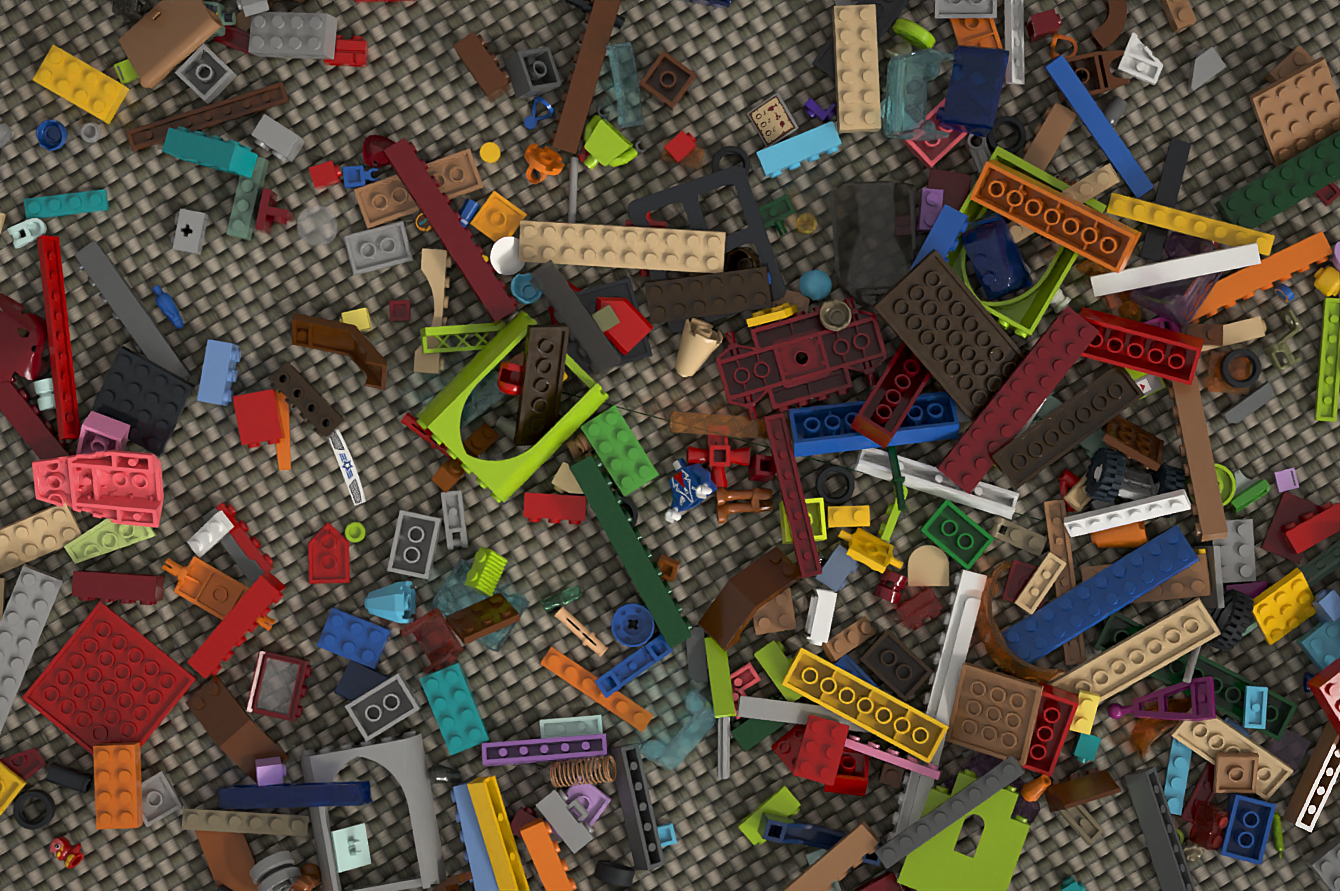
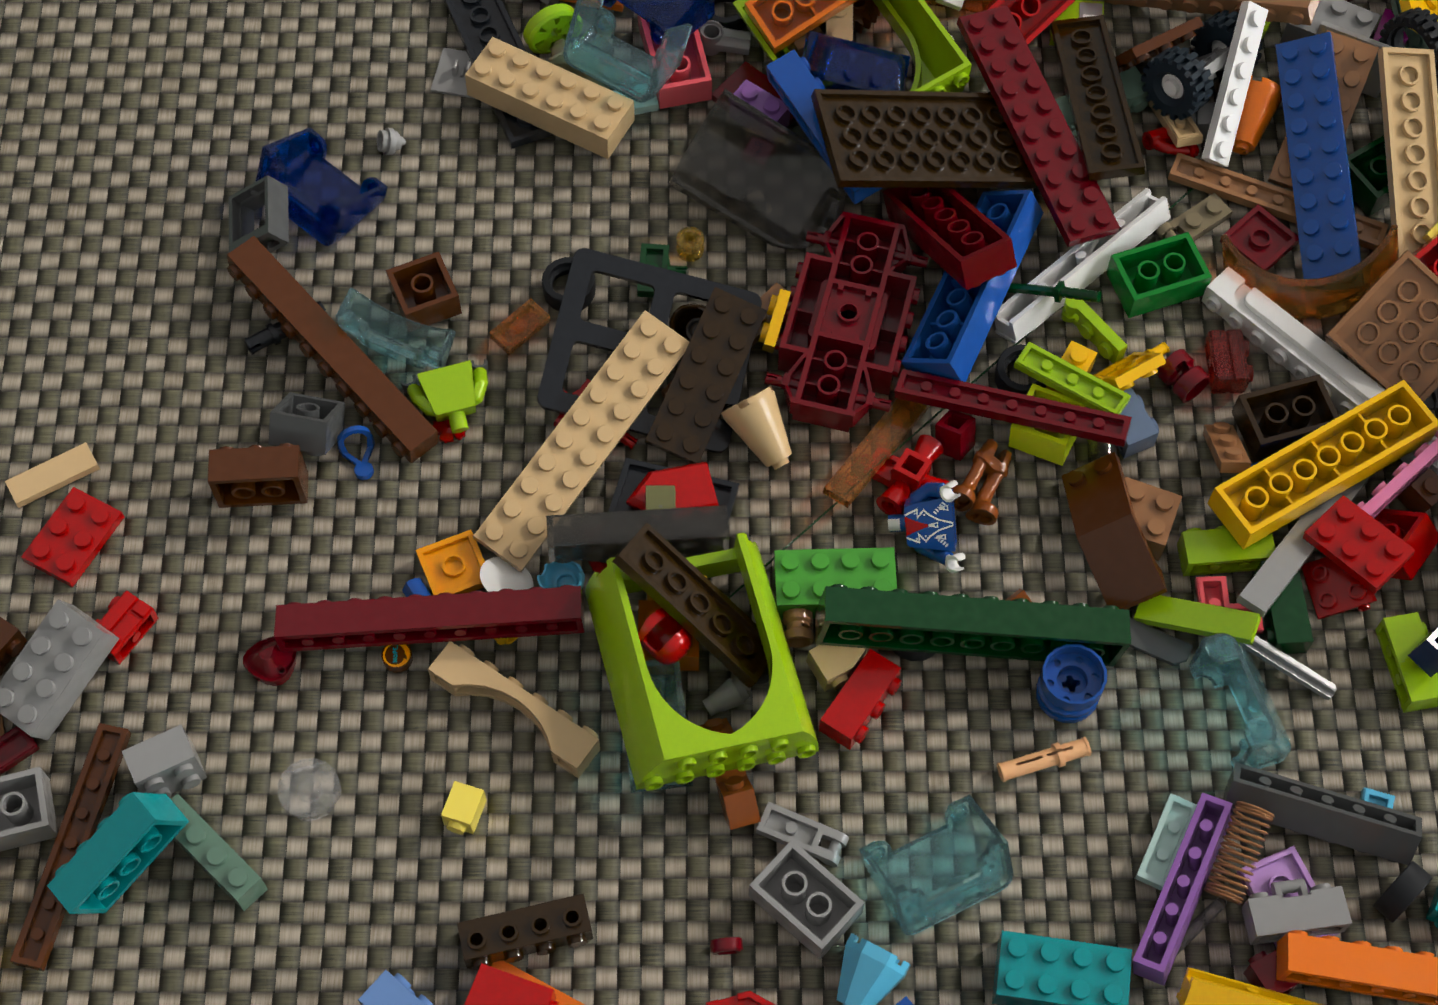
camera: 55 degrees left, 25 degrees down
light grey brick [171,208,208,255] -> none
dark red bracket [255,188,294,235] -> none
reddish brown windscreen [292,313,387,390] -> none
red brick [309,160,342,190] -> none
white sticker [329,429,366,506] -> none
blue plate [342,165,379,189] -> none
light grey tile [344,221,414,276] -> none
lime tile [345,522,366,542] -> none
medium nougat plate [354,148,484,229] -> none
dark red plate [389,300,411,322] -> none
clear red panel [399,607,464,673] -> none
red pin [401,412,451,458] -> none
lime fence [420,322,505,354] -> none
reddish brown plate [445,592,520,645] -> none
lime brick [464,547,508,597] -> none
yellow tile [480,142,501,164] -> none
orange tile [524,143,564,184] -> none
orange plate [540,646,654,732] -> none
clear green axle [541,585,583,612] -> none
light grey bar [568,157,578,223] -> none
blue slope [594,634,673,698] -> none
red brick [664,130,696,164] -> none
piece [747,93,799,148] -> none
medium azure brick [756,121,842,179] -> none
medium azure hair [799,270,832,301] -> none
white window [803,587,837,646] -> none
dark purple bracket [804,98,836,123] -> none
dark tan hair [819,299,852,331] -> none
tan tile [907,545,949,586] -> none
tan plate [1014,552,1067,615] -> none
none -> dark red tile [710,937,743,955]
none -> lime tile [1014,342,1131,415]

